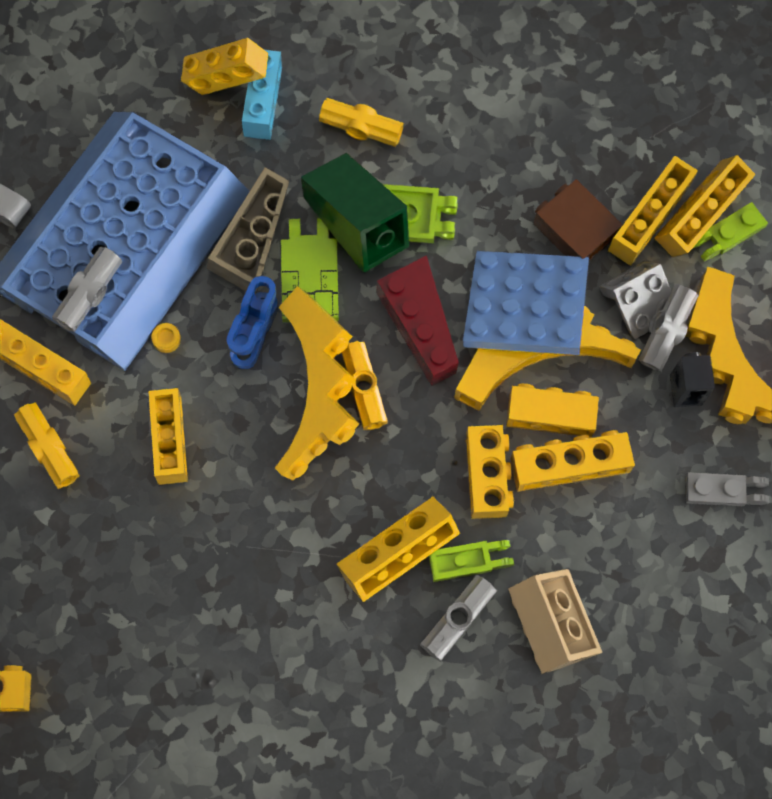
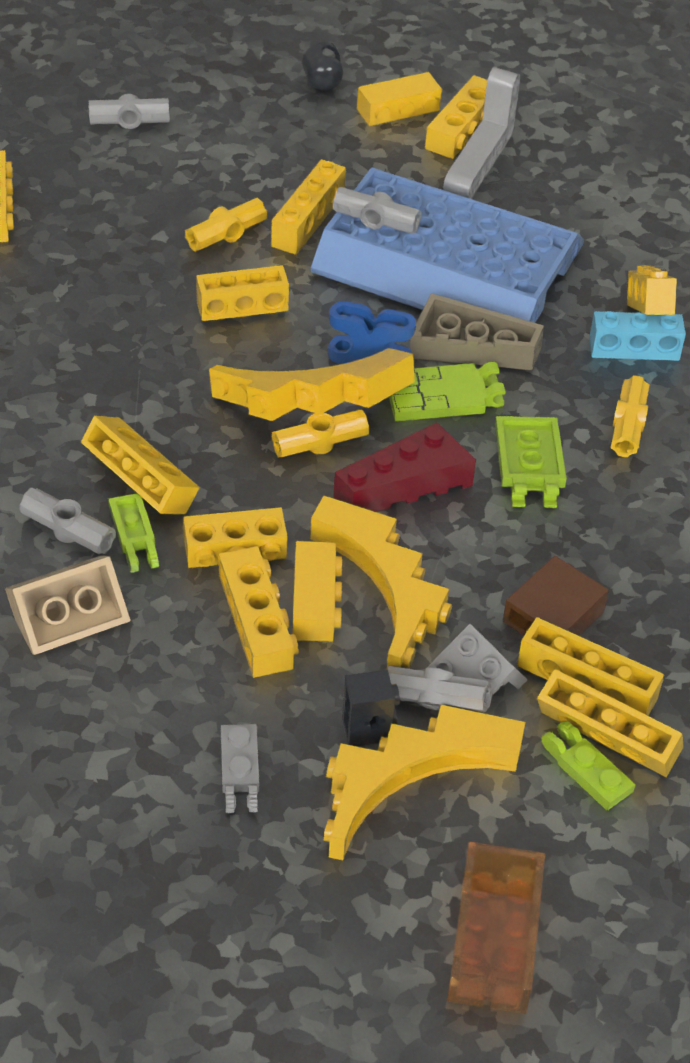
camera: 85 degrees right, 25 degrees down
yellow tile [151,323,181,353] -> none
dark green slope [301,153,409,272] -> none
medium blue plate [463,251,589,355] -> none

